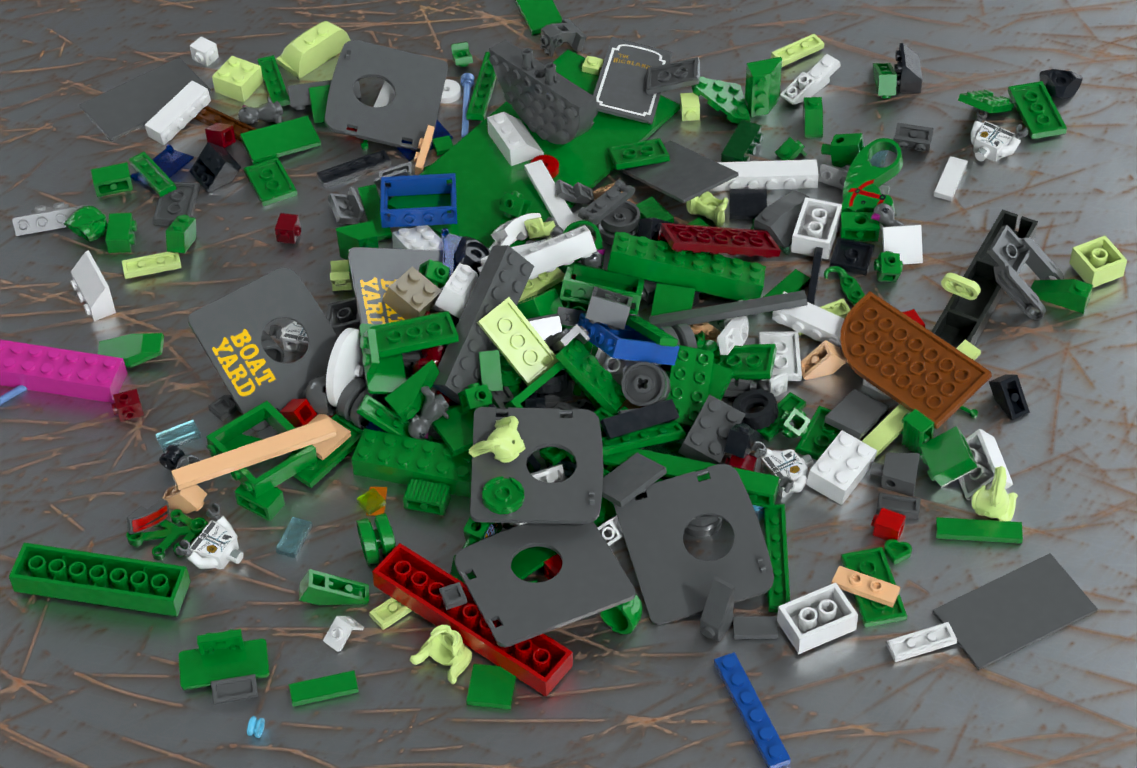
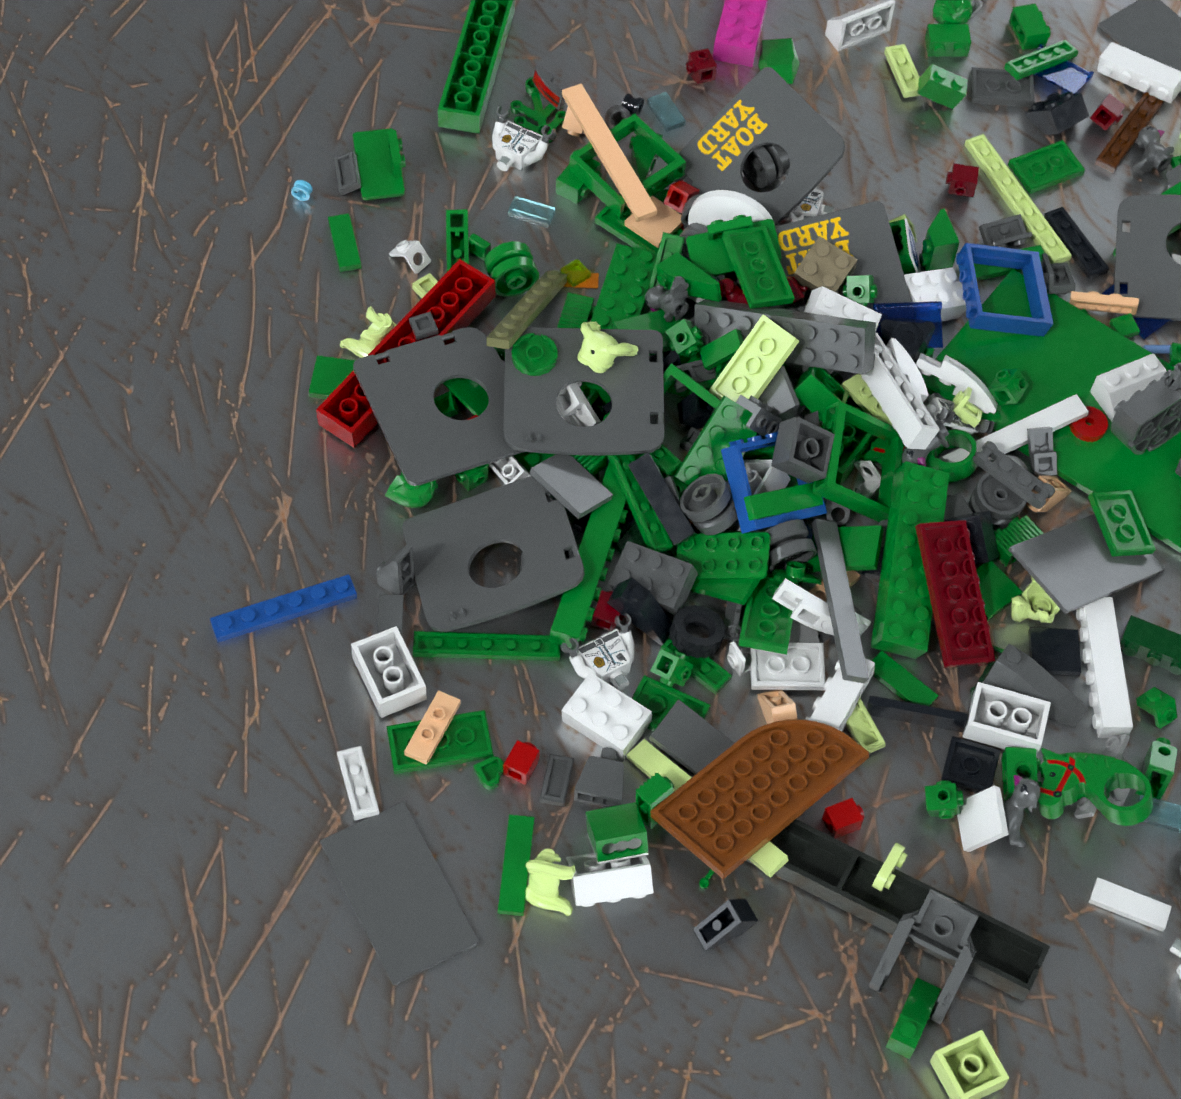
camera: 85 degrees right, 10 degrees up
green tile [240,115,321,164] -> none
green piece [824,266,865,305] -> none
none -> green tile [469,233,491,261]
none -> olive plate [487,270,567,349]
none -> yellowish green tile [964,134,1072,264]

